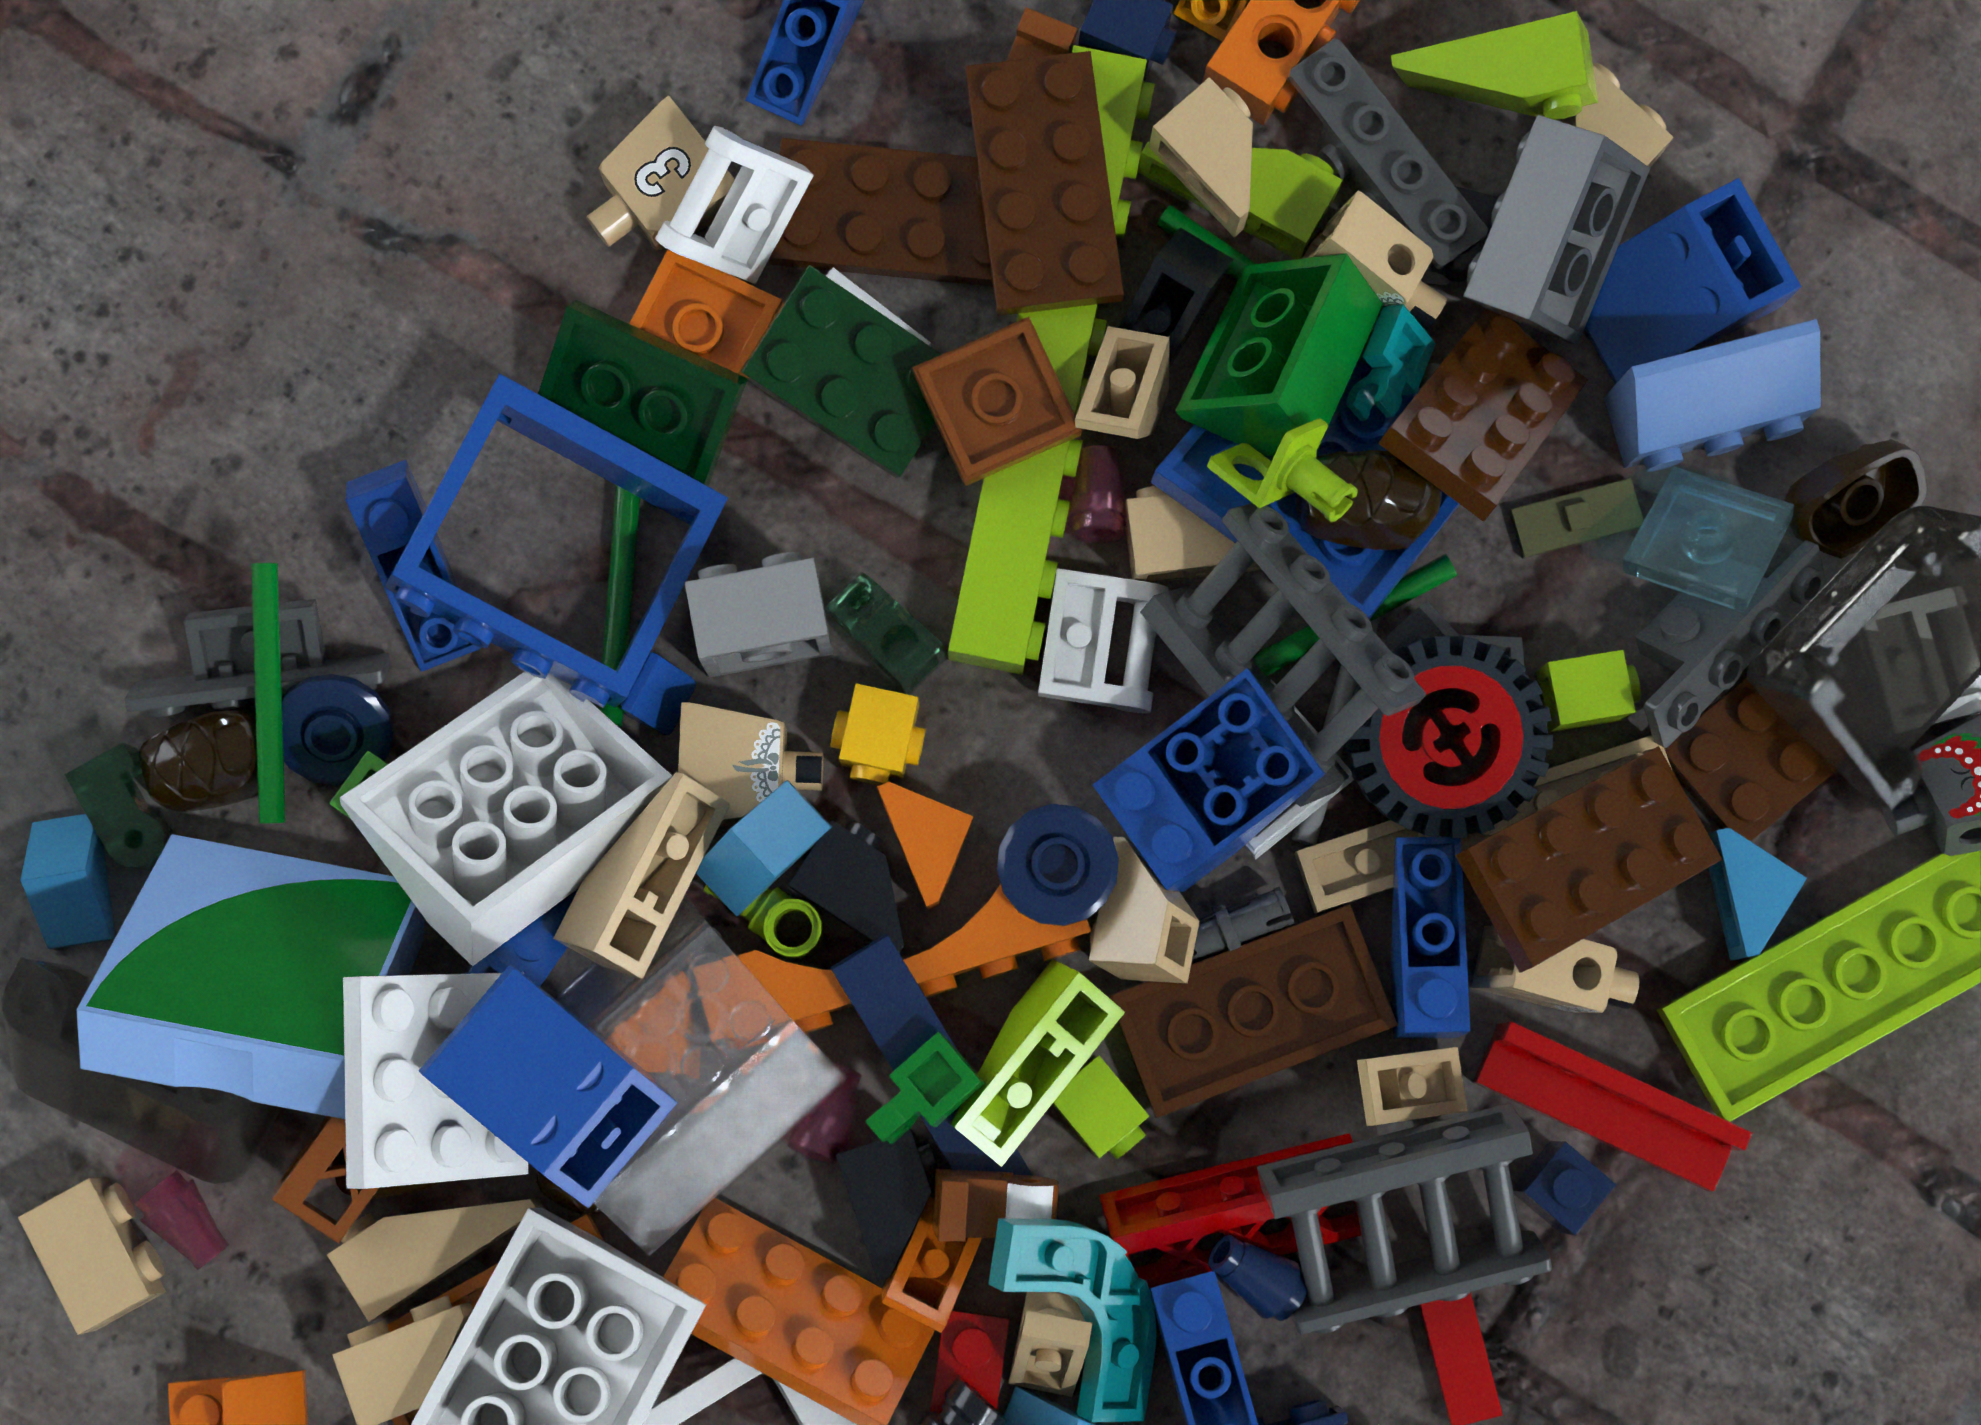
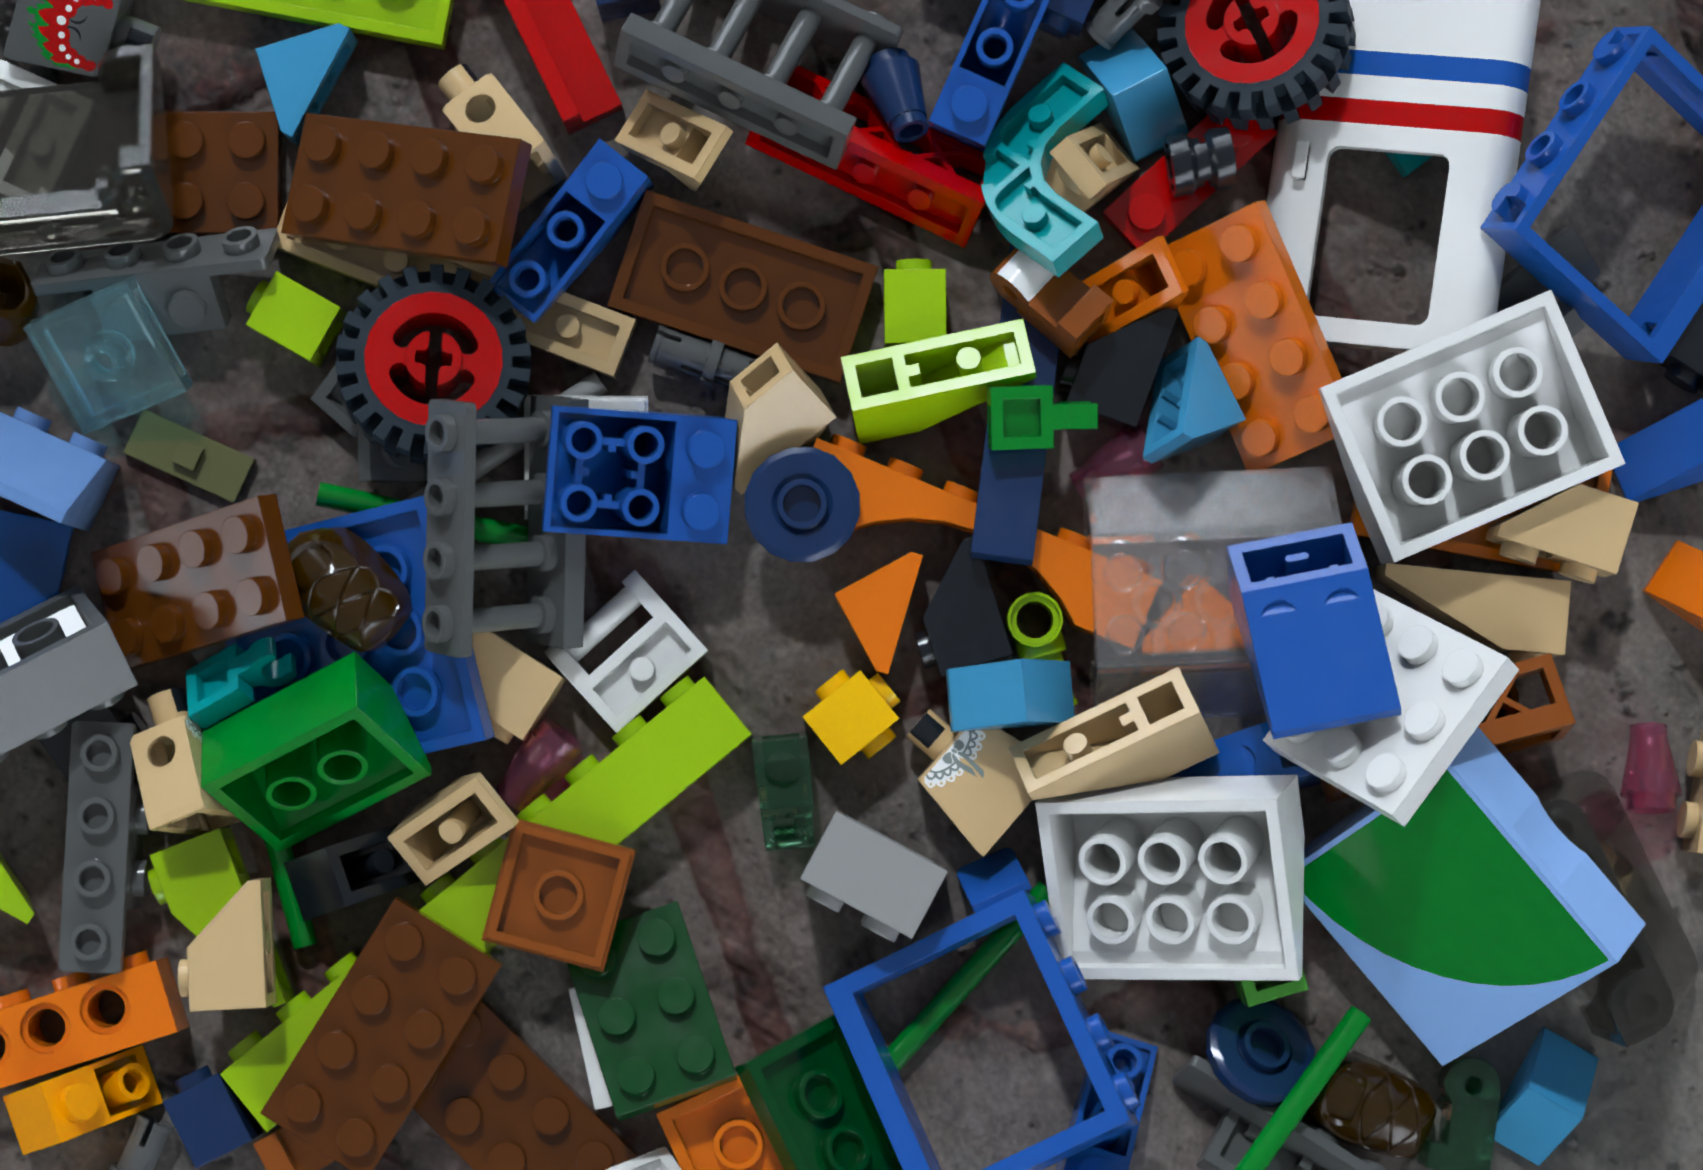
camera: 140 degrees left, 5 degrees up
lime bracket [1207,418,1358,522] -> none
none -> dark azure slope [1143,337,1246,464]

